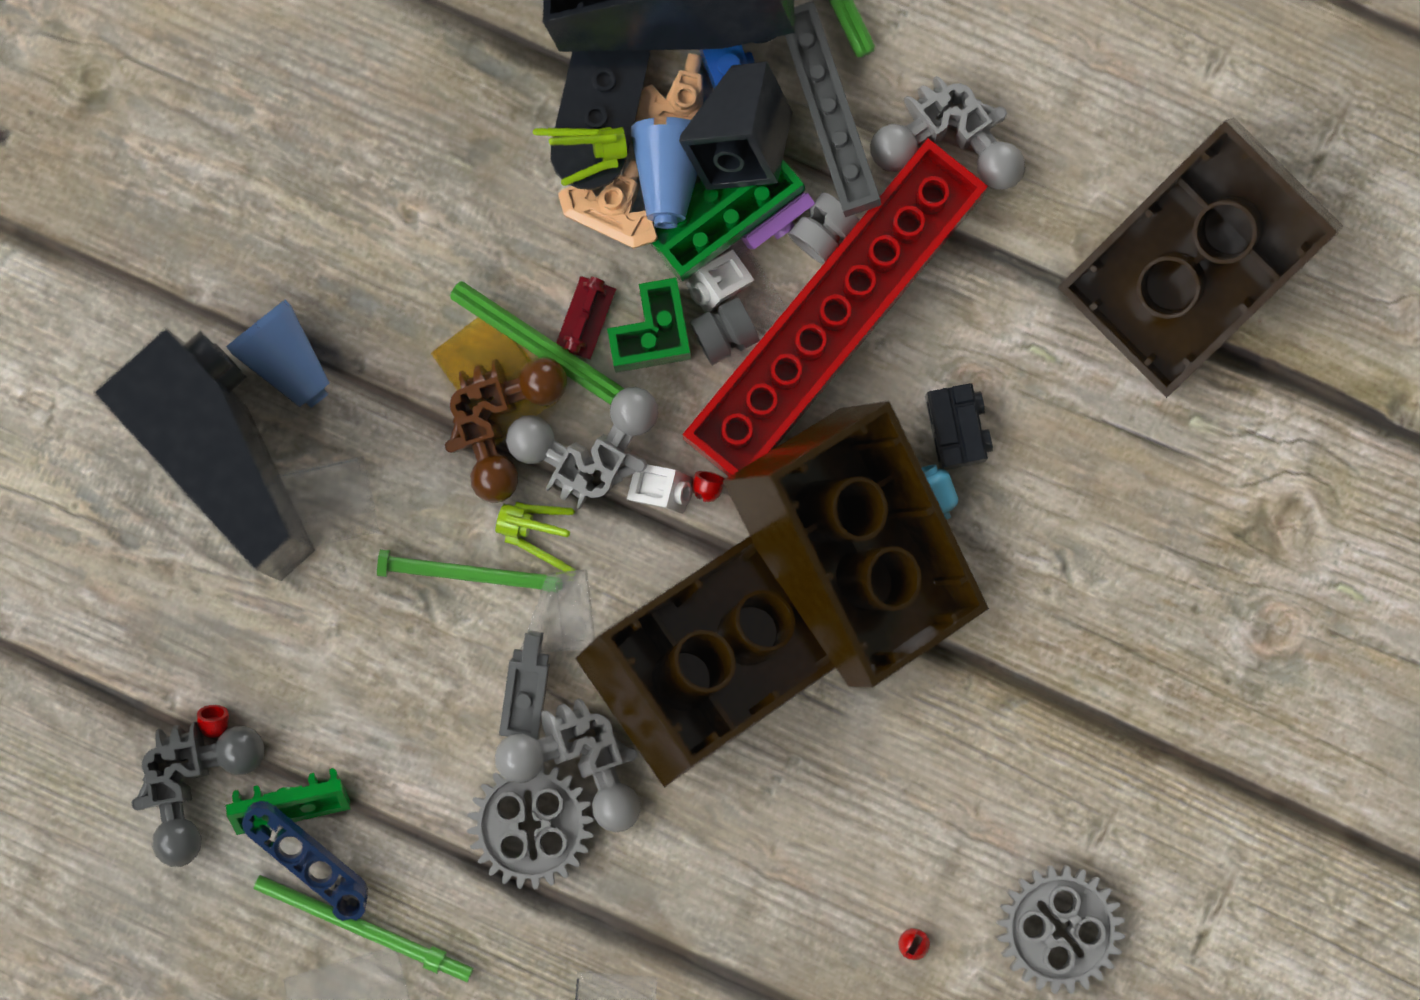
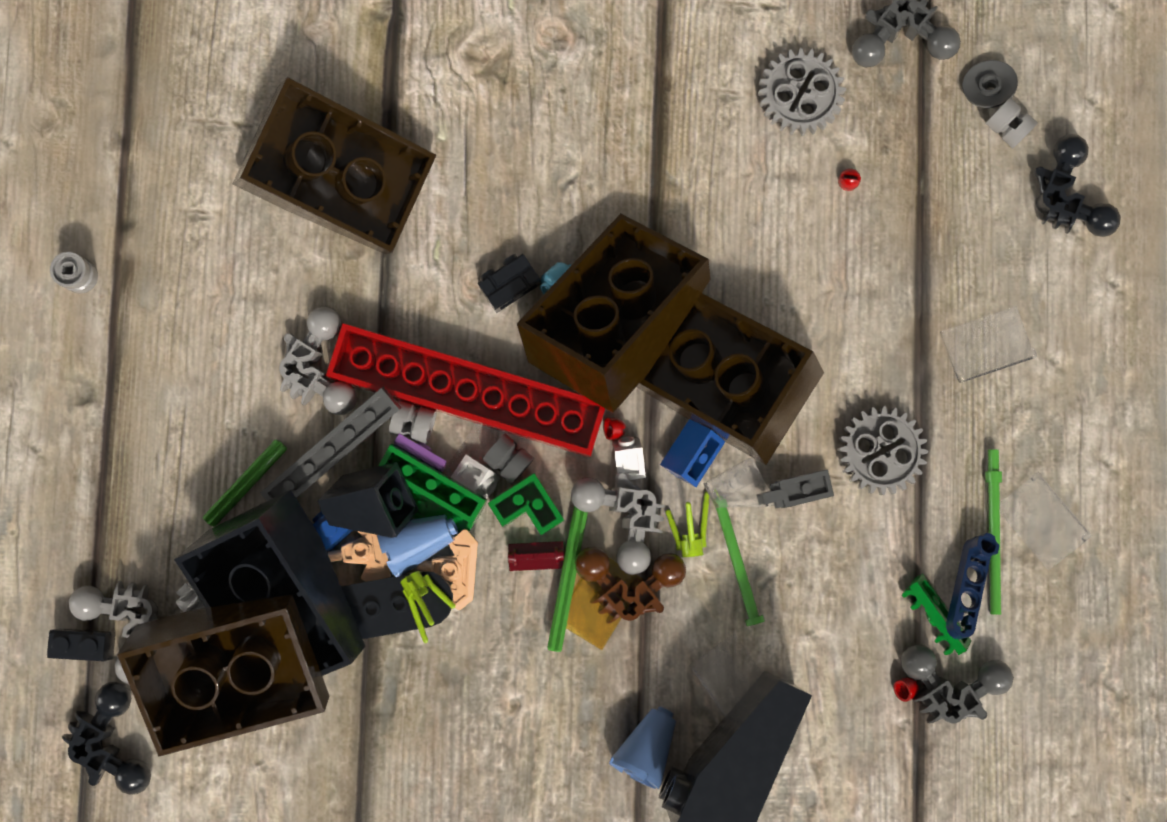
camera: 120 degrees left, 0 degrees up
light grey piece [495,699,641,832] -> none
none -> blue brick [660,419,726,487]

